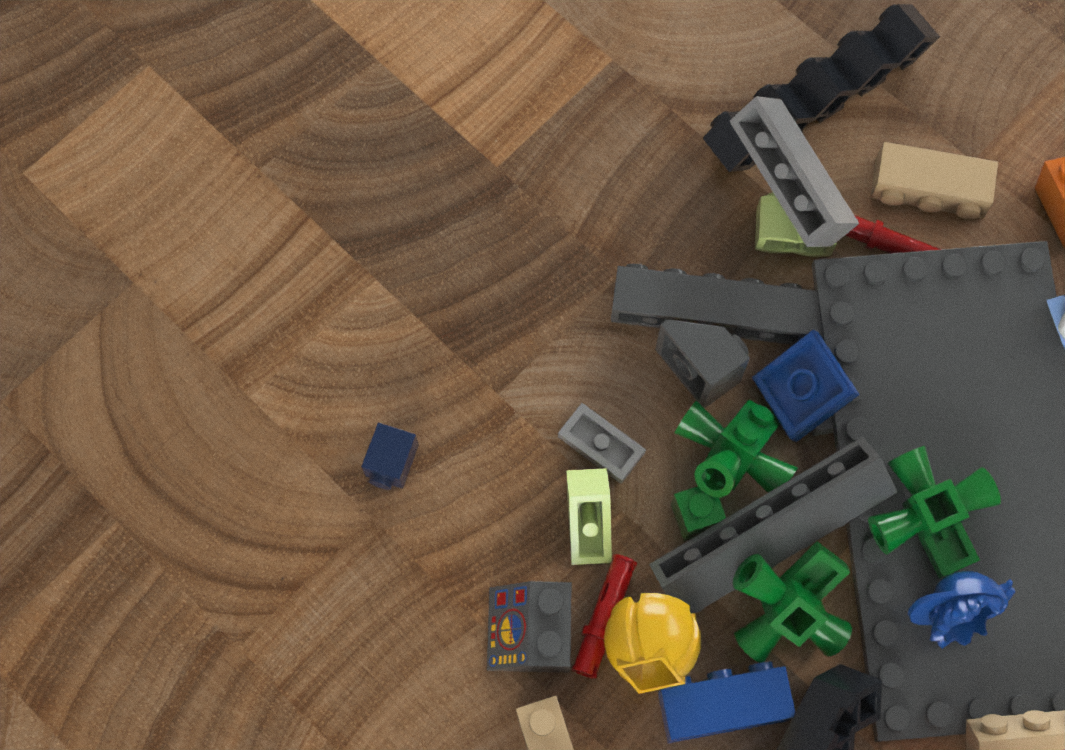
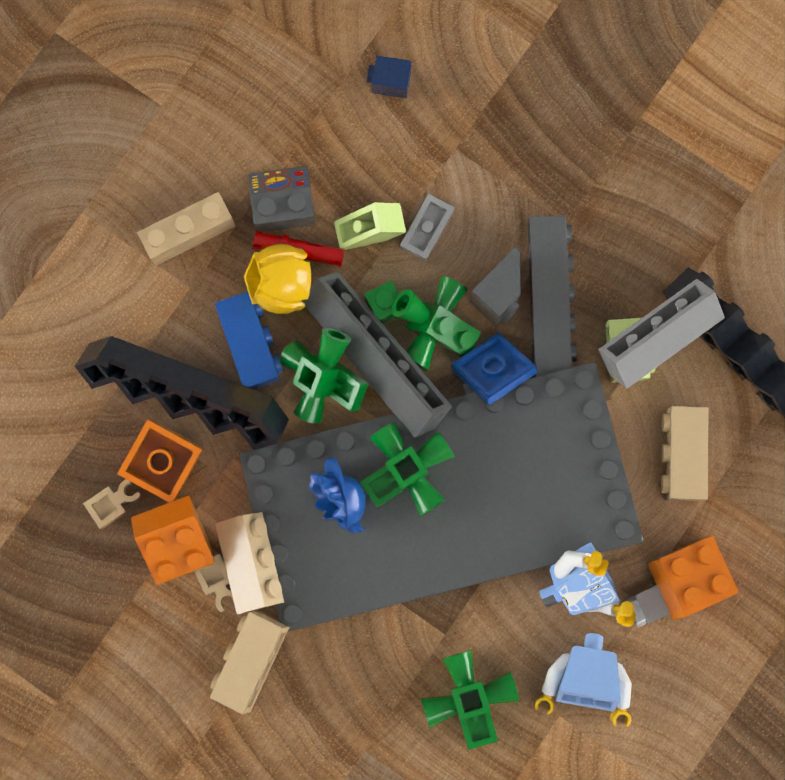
camera: 80 degrees right, 10 degrees up
red pin [845,215,941,254] -> none

